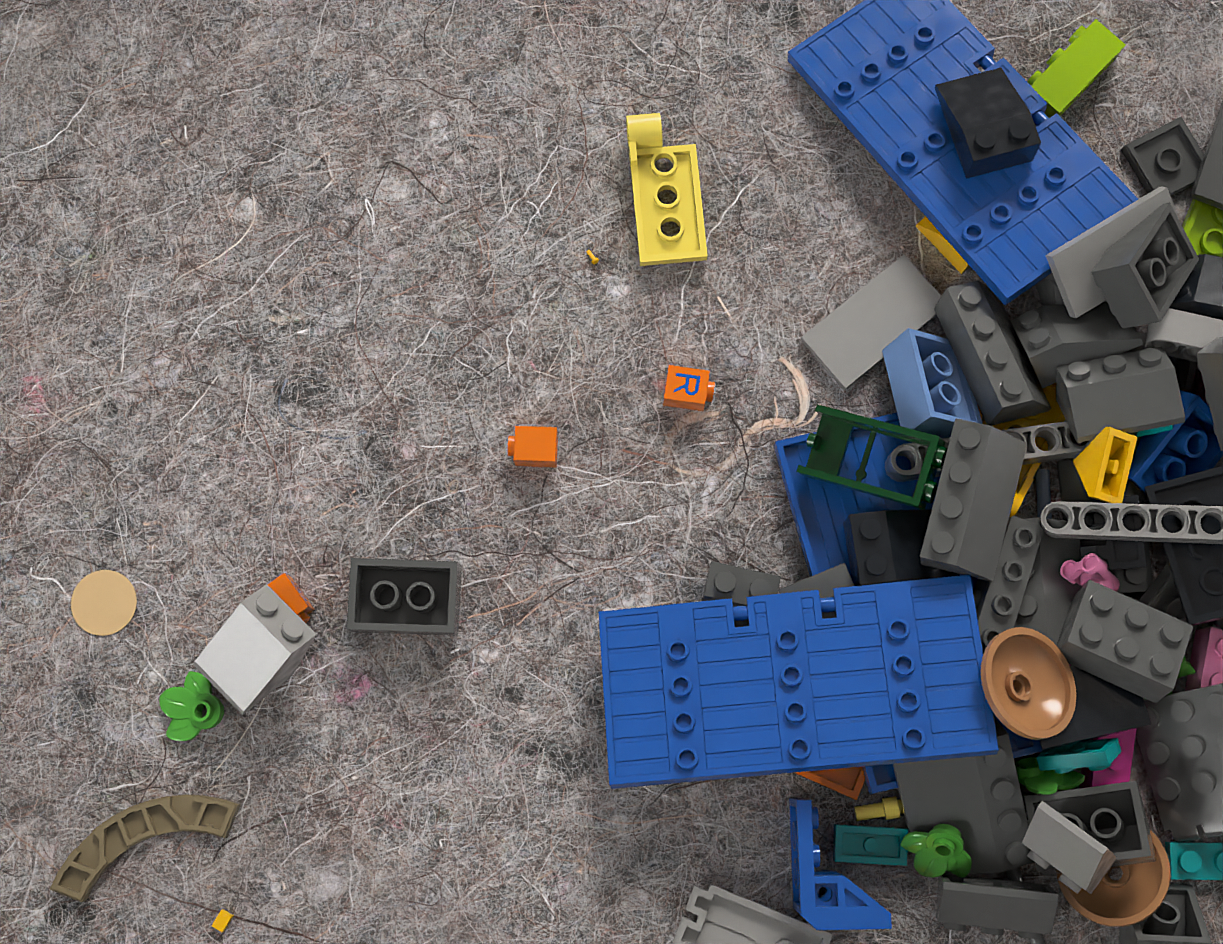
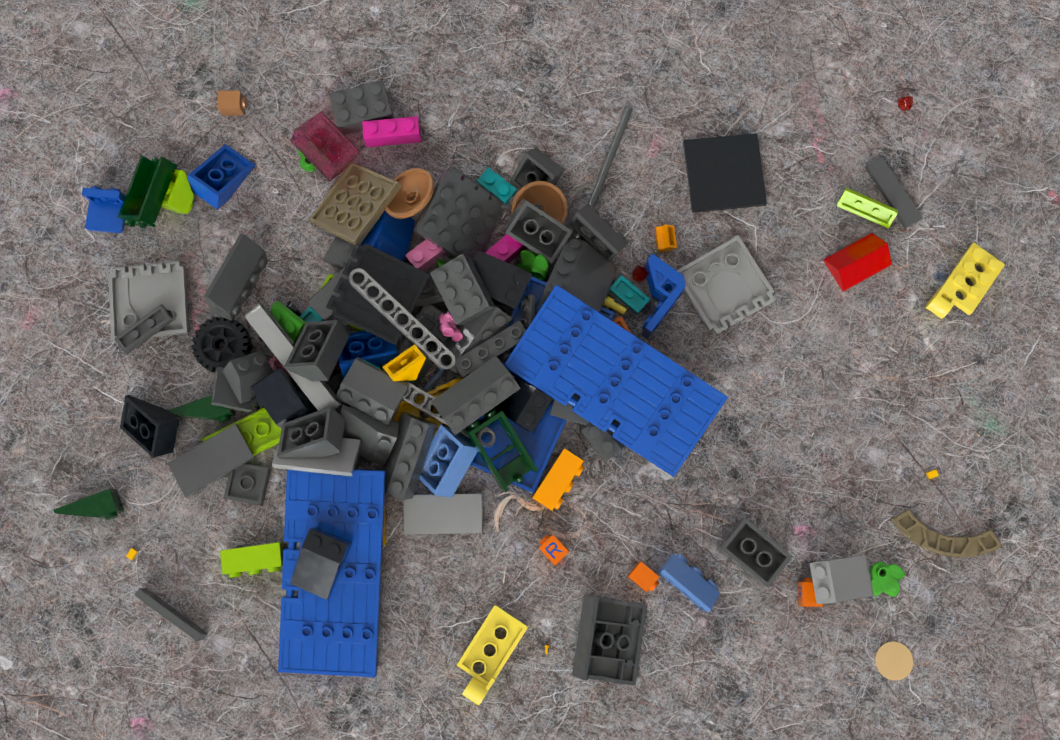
camera: 140 degrees left, 0 degrees up
bright green plate [900,824,972,878] -> none
medium nougat dish [981,627,1076,740] -> none
light grey slope [1022,801,1117,894] -> none
teal plate [1036,738,1122,774] -> none
none -> light orange brick [532,448,585,511]
none -> dark grey piece [572,594,647,685]
none -> clear red hinge [632,266,649,282]
none -> medium blue slope [657,553,720,613]

